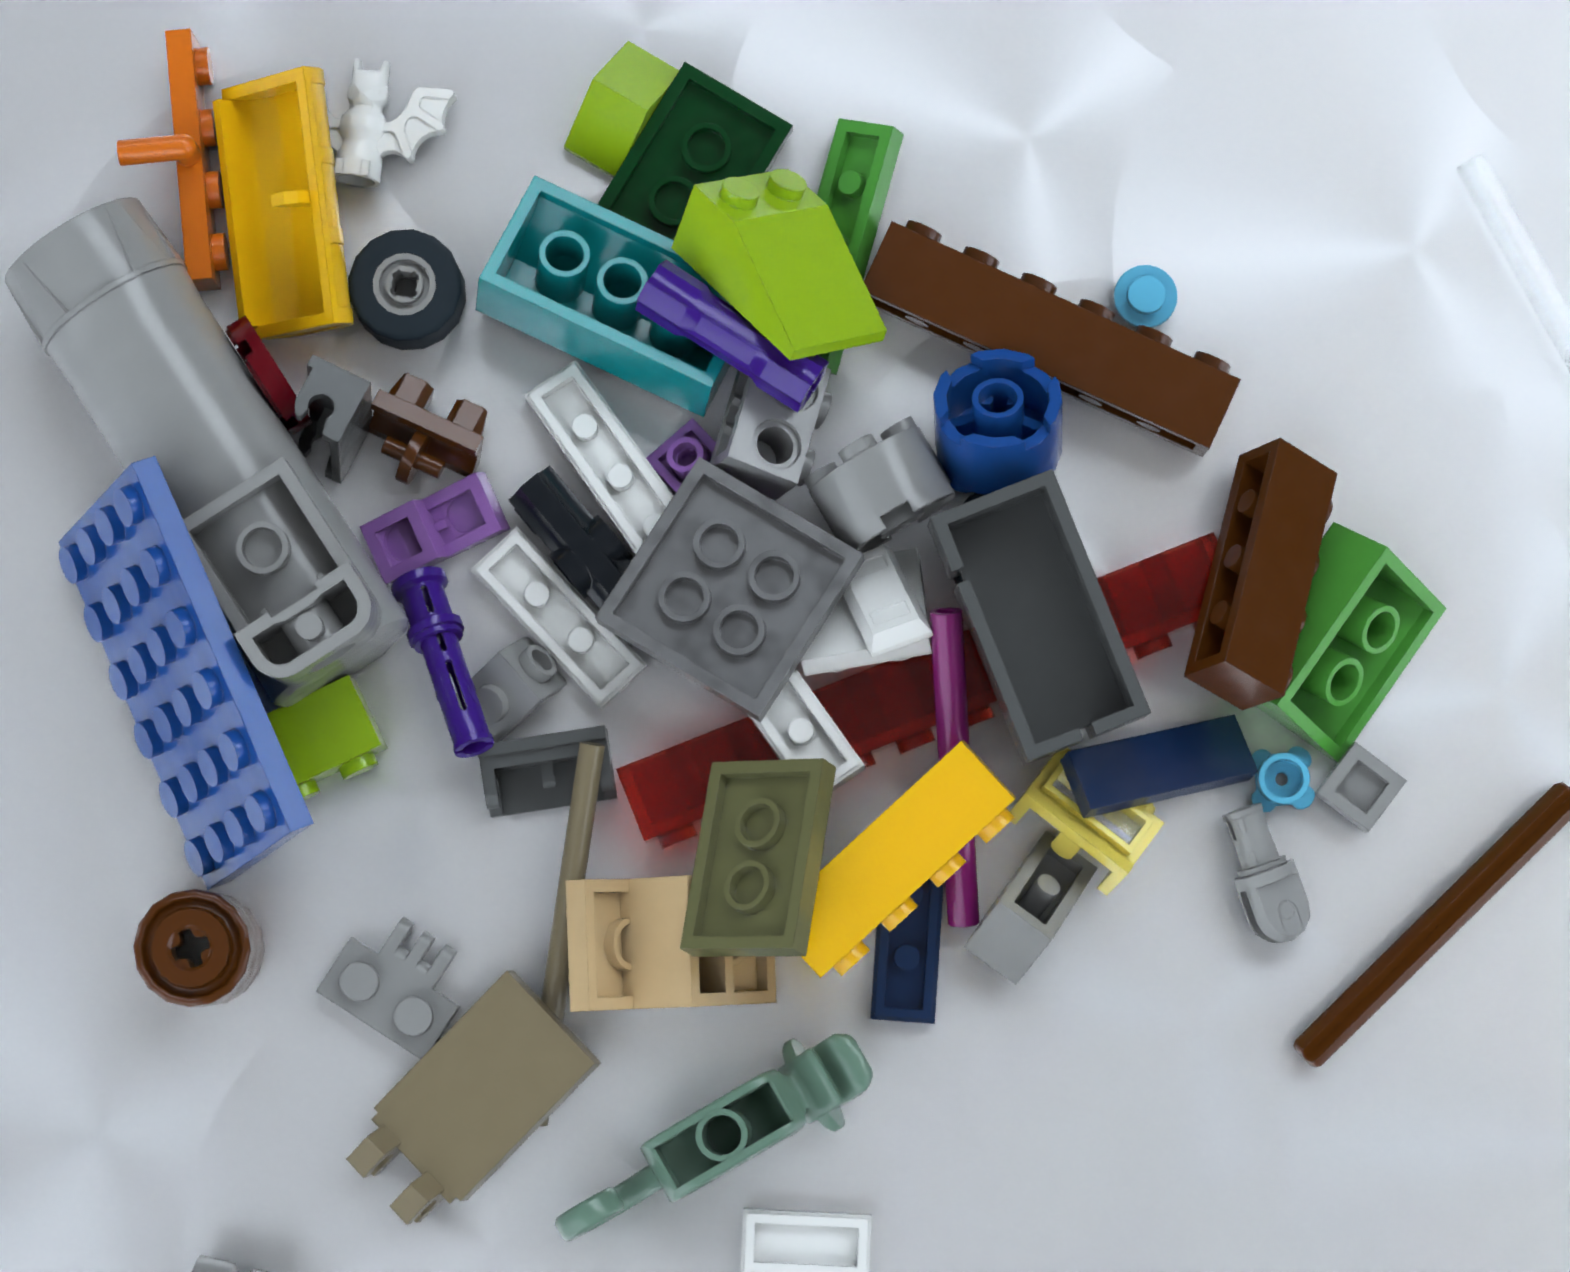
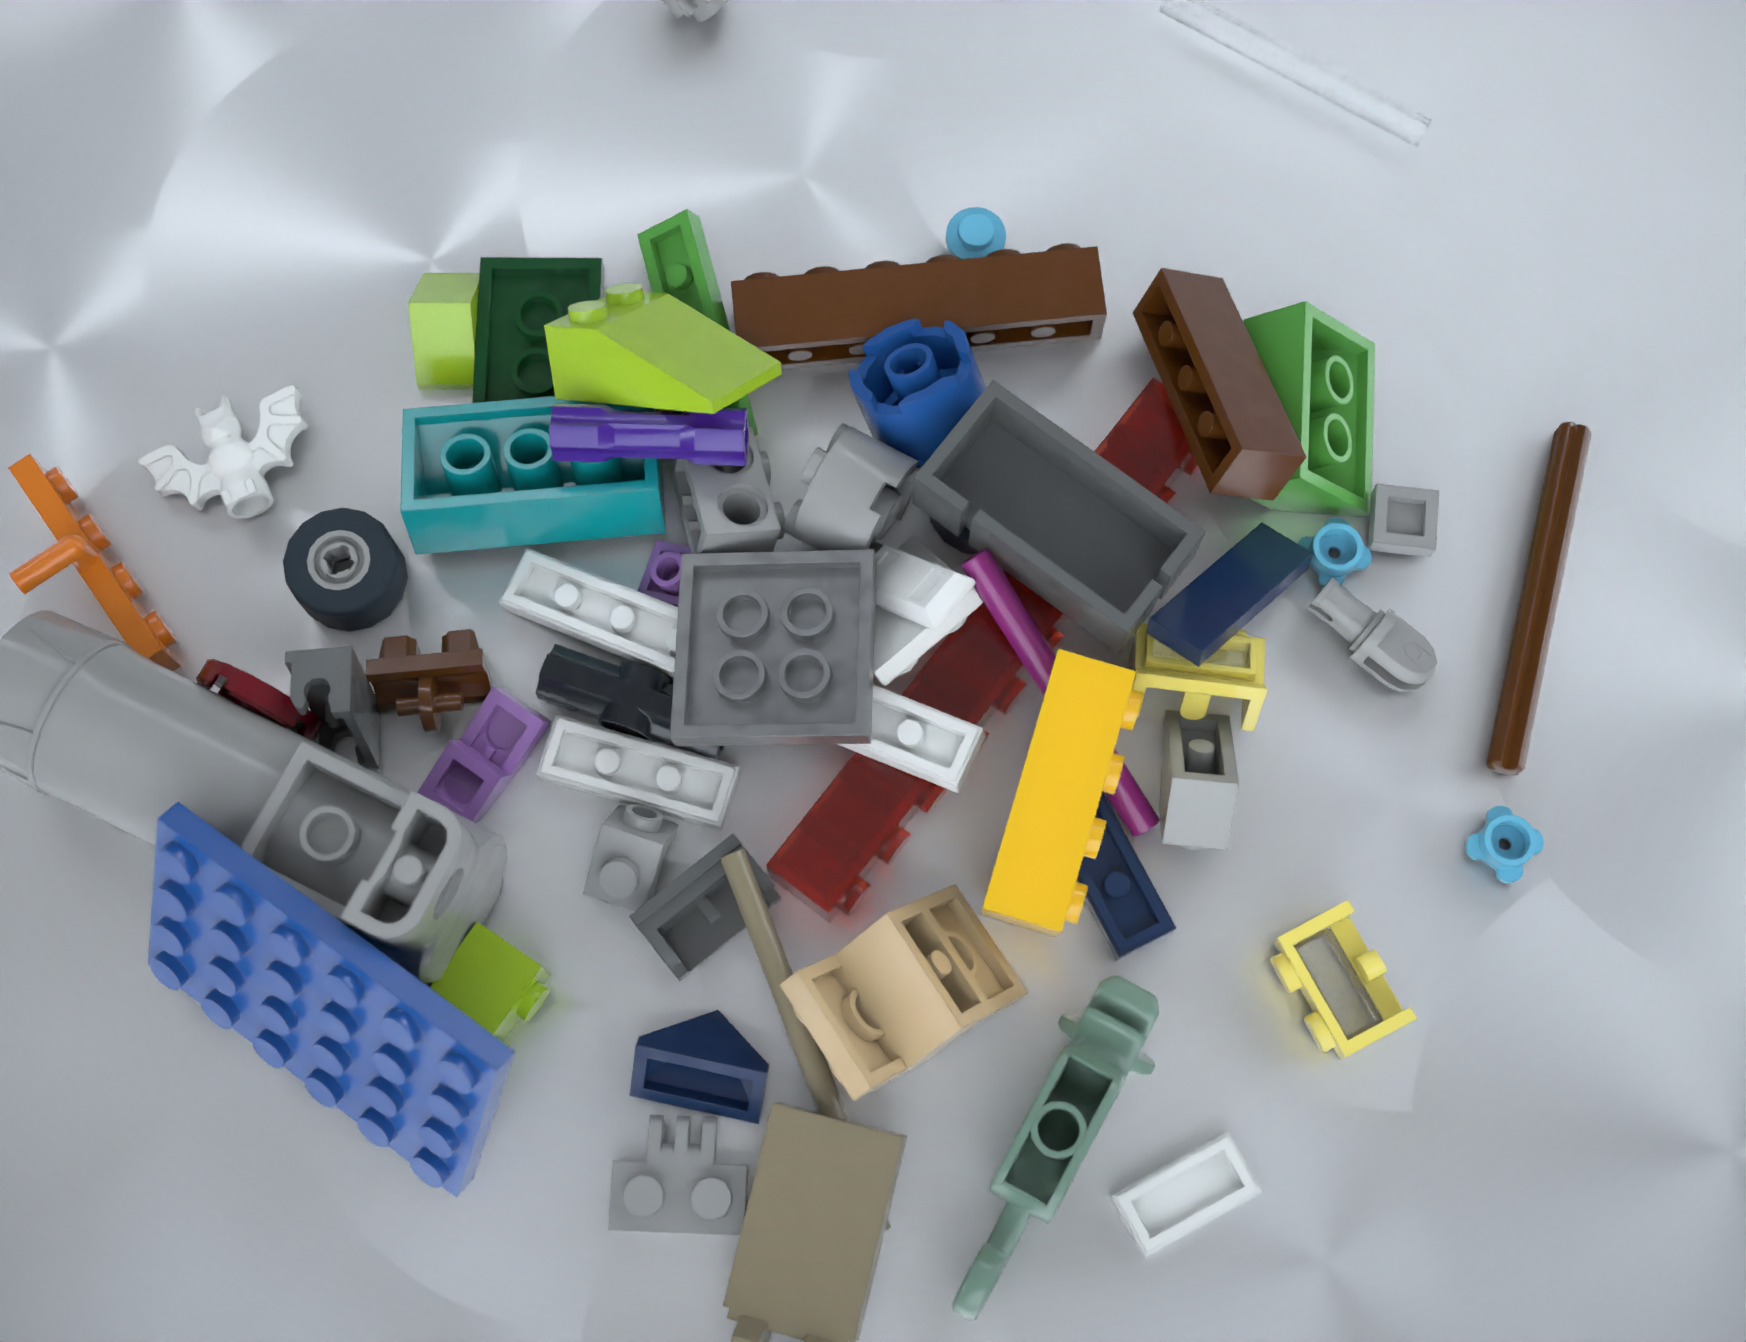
camera: 30 degrees left, 10 degrees down
reddish brown piece [133,889,265,1007] -> none
yellow container [212,66,354,340] -> none
dark purple pin [391,566,494,758] -> none
olive plate [680,758,836,957] -> none
none -> dark blue slope [629,1010,770,1124]
none -> light yellow window [1270,900,1417,1059]
none -> medium azure plate [1465,806,1544,883]

